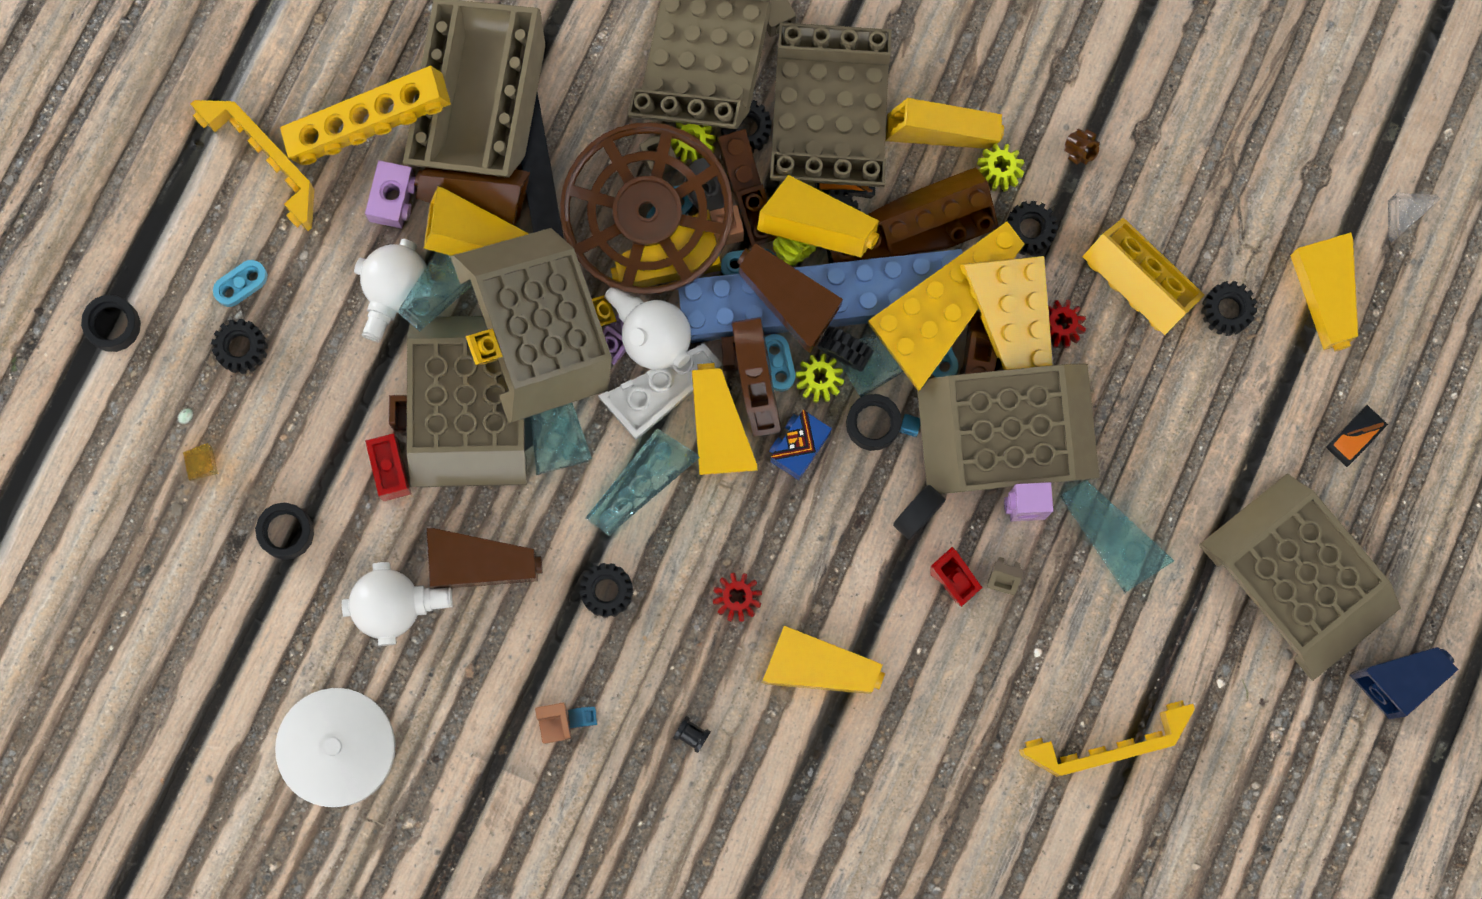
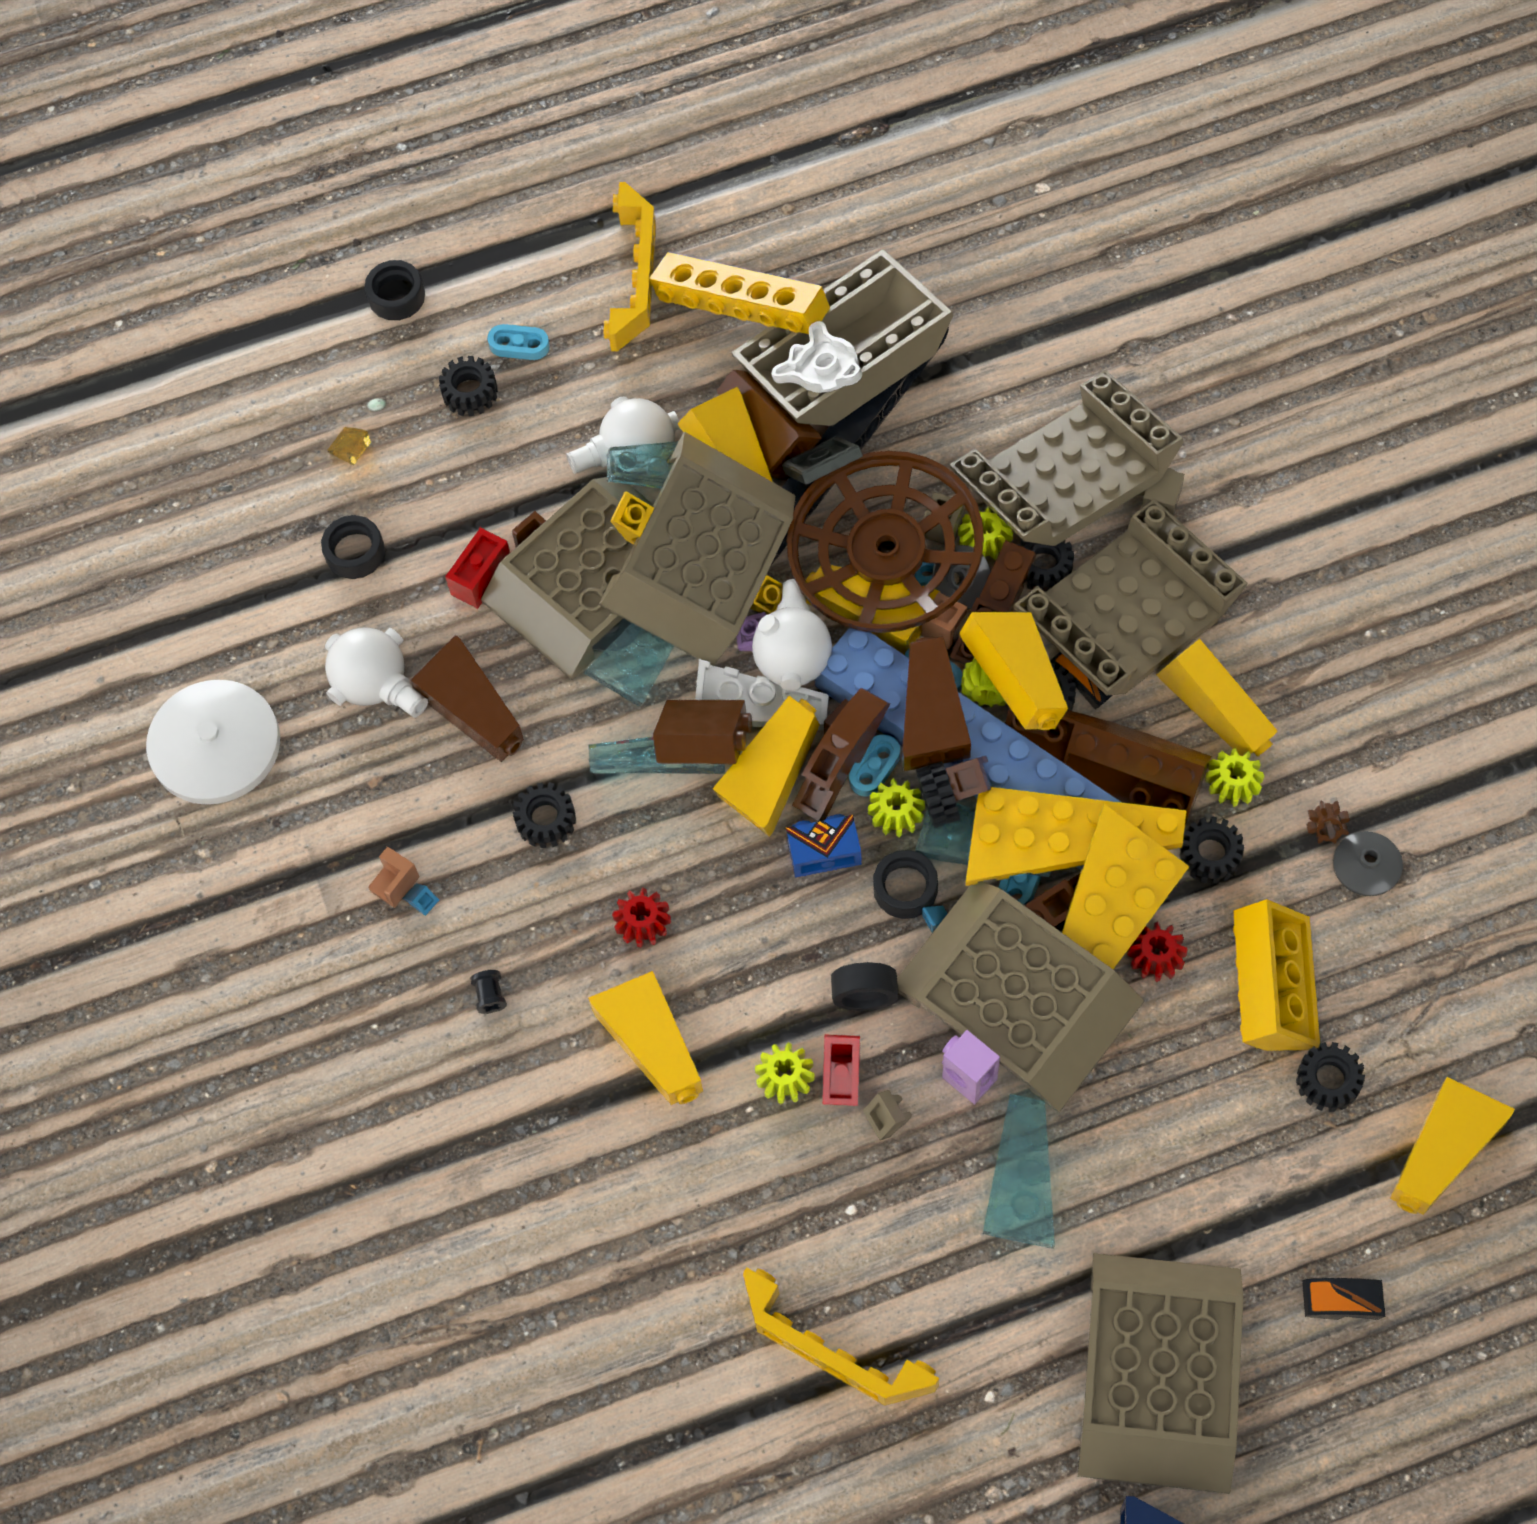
camera: 55 degrees right, 15 degrees down
lavender brick [365,160,417,229] -> none
none -> reddish brown brick [653,700,752,764]
none -> neon yellow gear [755,1042,815,1104]
none -> white tile [771,321,862,393]
none -> pearl dark grey tile [781,436,863,484]
none -> reddish brown panel [945,756,991,801]
none -> dark grey dish [1333,831,1403,896]

